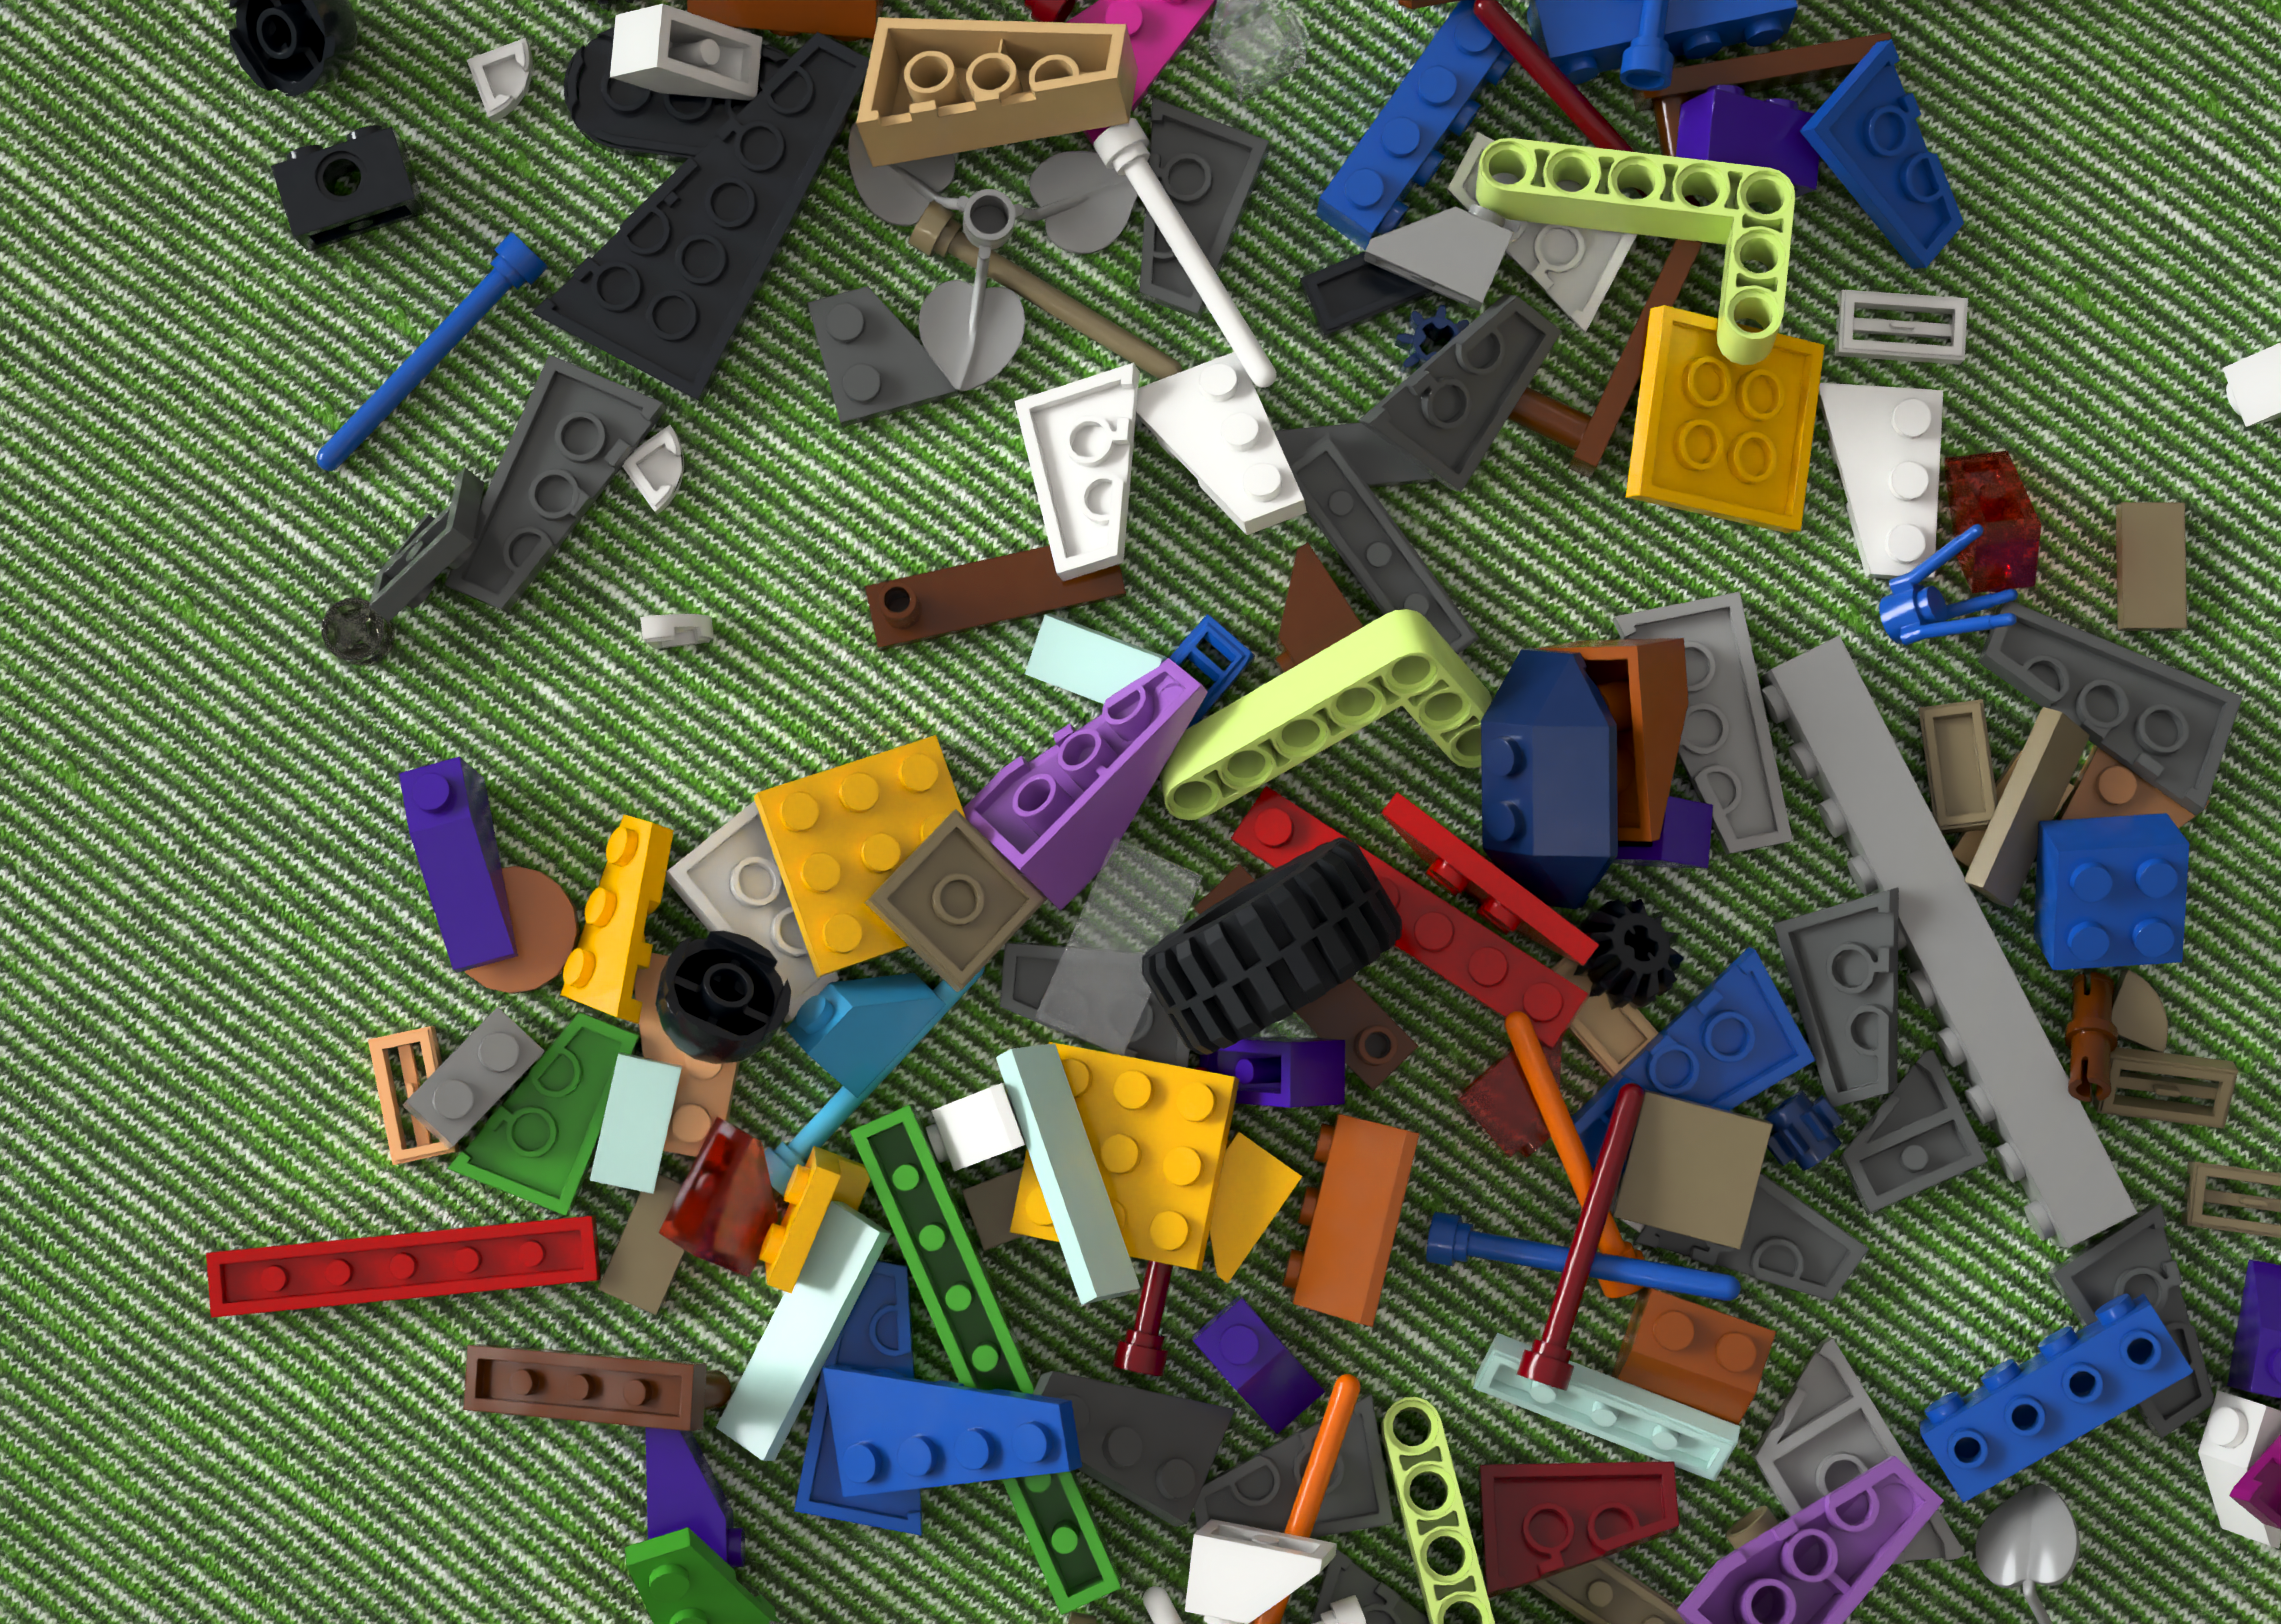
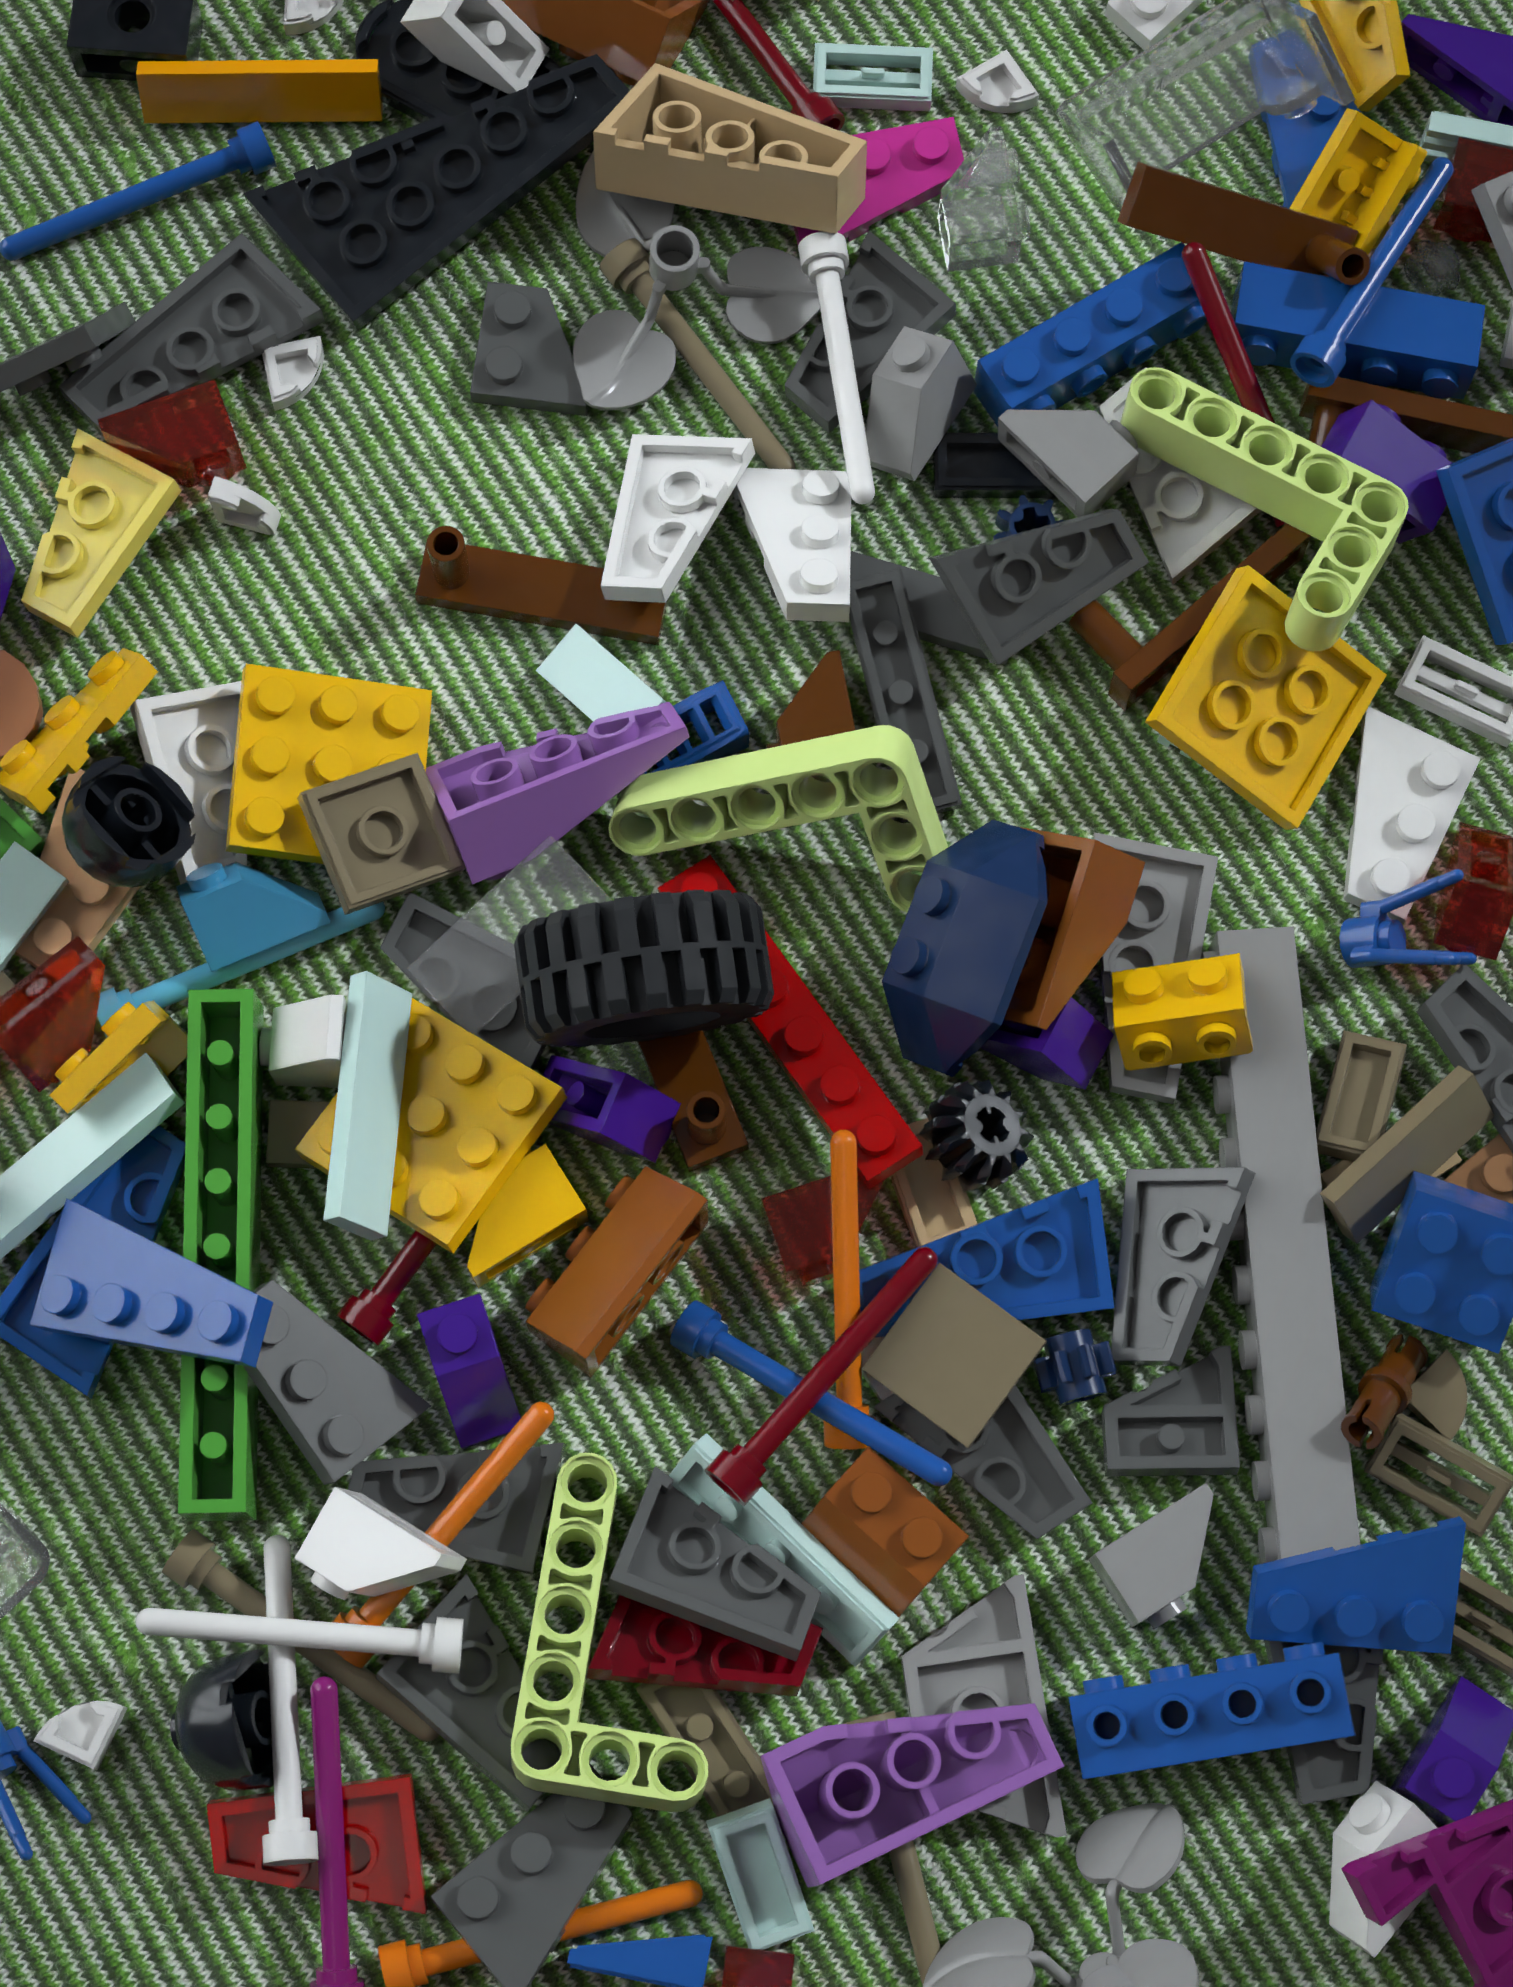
camera: 20 degrees right, 10 degrees down
red wing [1381,792,1599,966] -> none
none -> light yellow wing [21,428,182,638]
none -> clear red slope [97,379,247,488]
none -> light orange tile [136,59,383,123]
none -> dark grey wing [607,1466,821,1661]
none -> light grey slope [866,326,977,481]
none -> light grey slope [1088,1482,1214,1629]
none -> yellow bracket [1112,953,1253,1071]
none -> blue wing [1246,1516,1466,1654]

